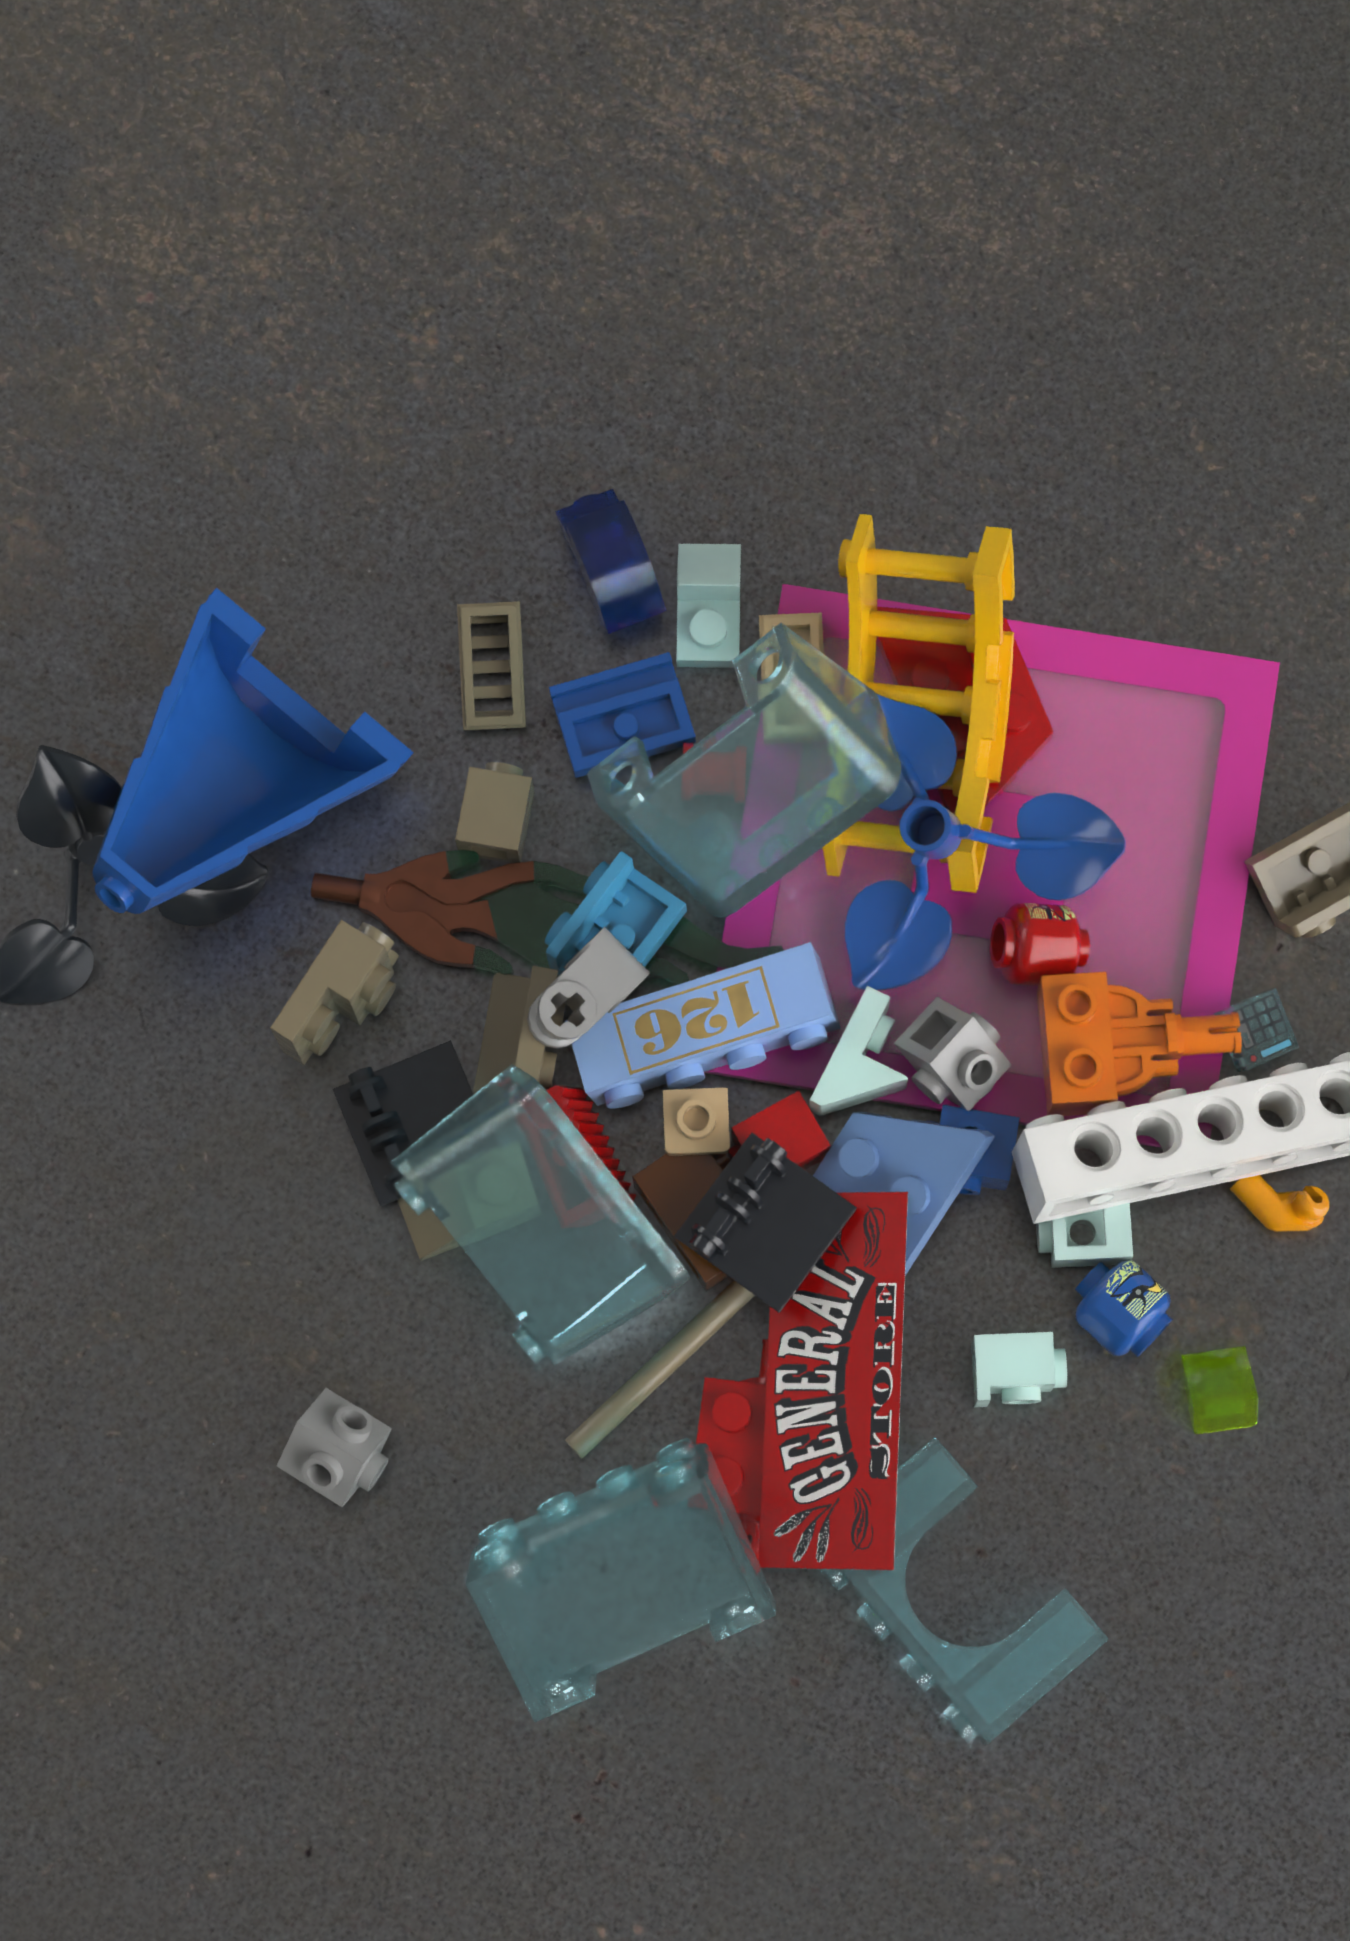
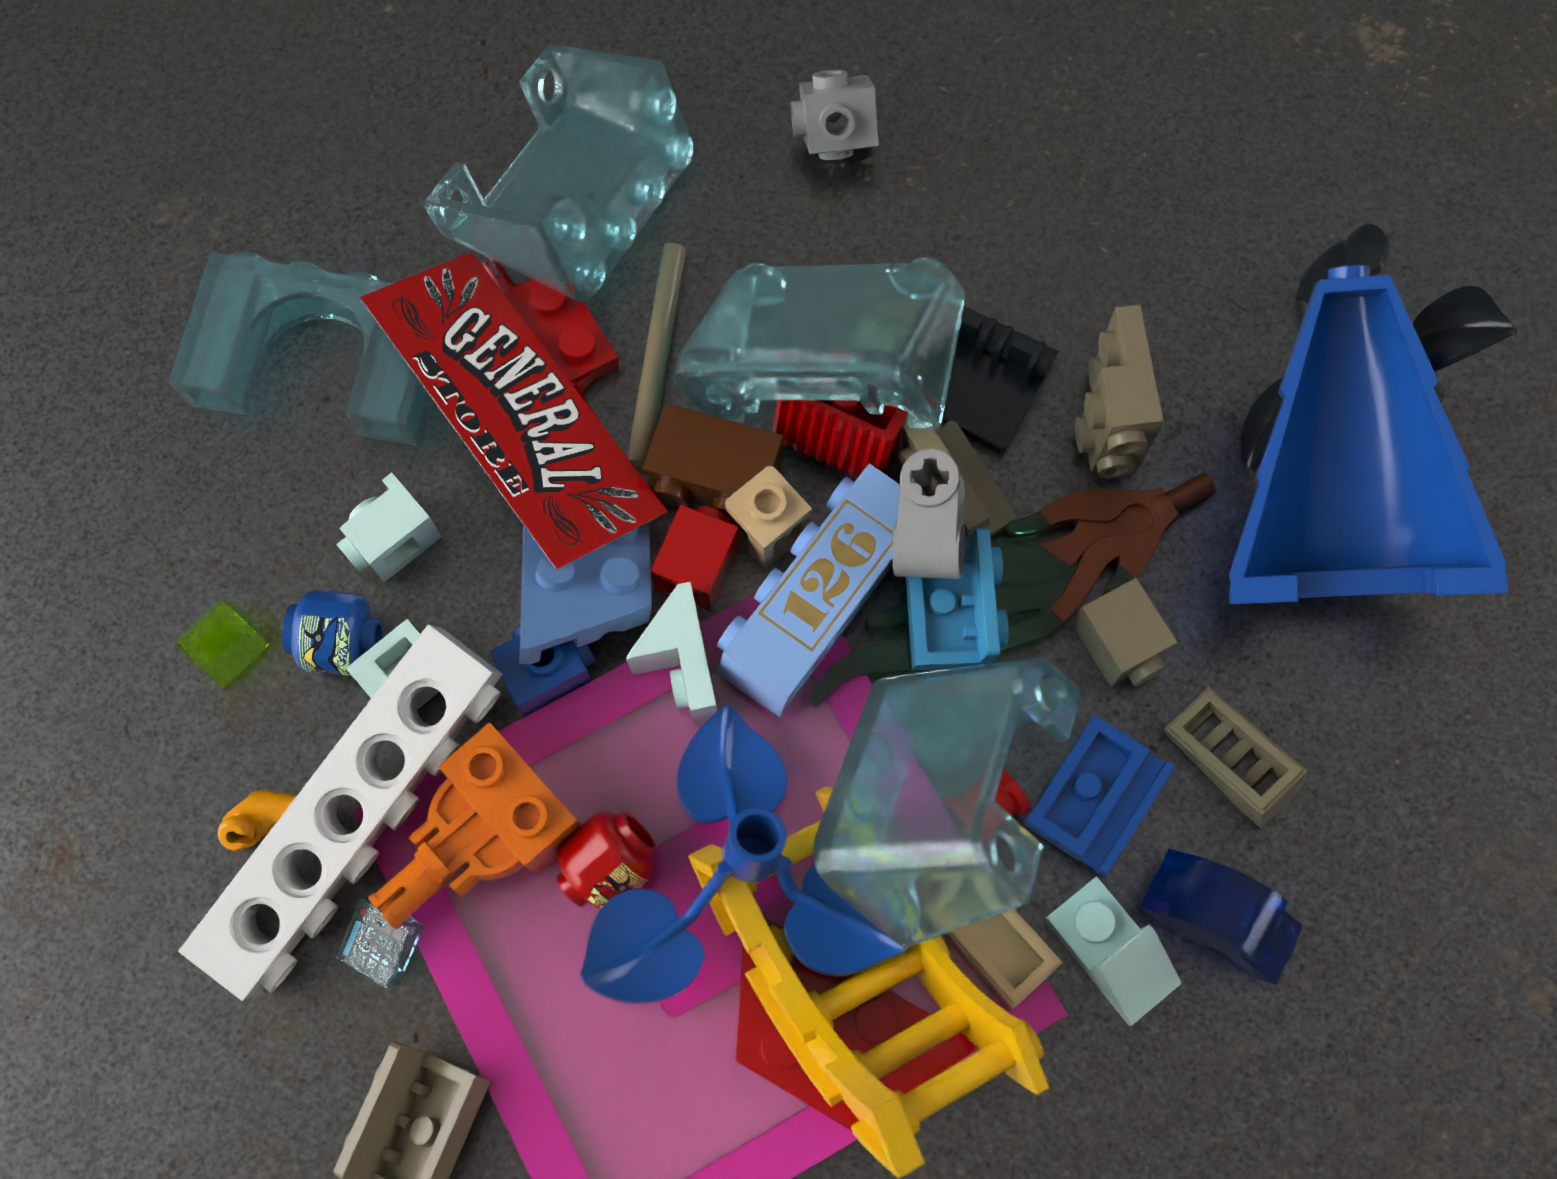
camera: 140 degrees right, 5 degrees down
black hinge [674,1133,857,1313] -> none
light grey brick [894,997,1012,1112] -> none

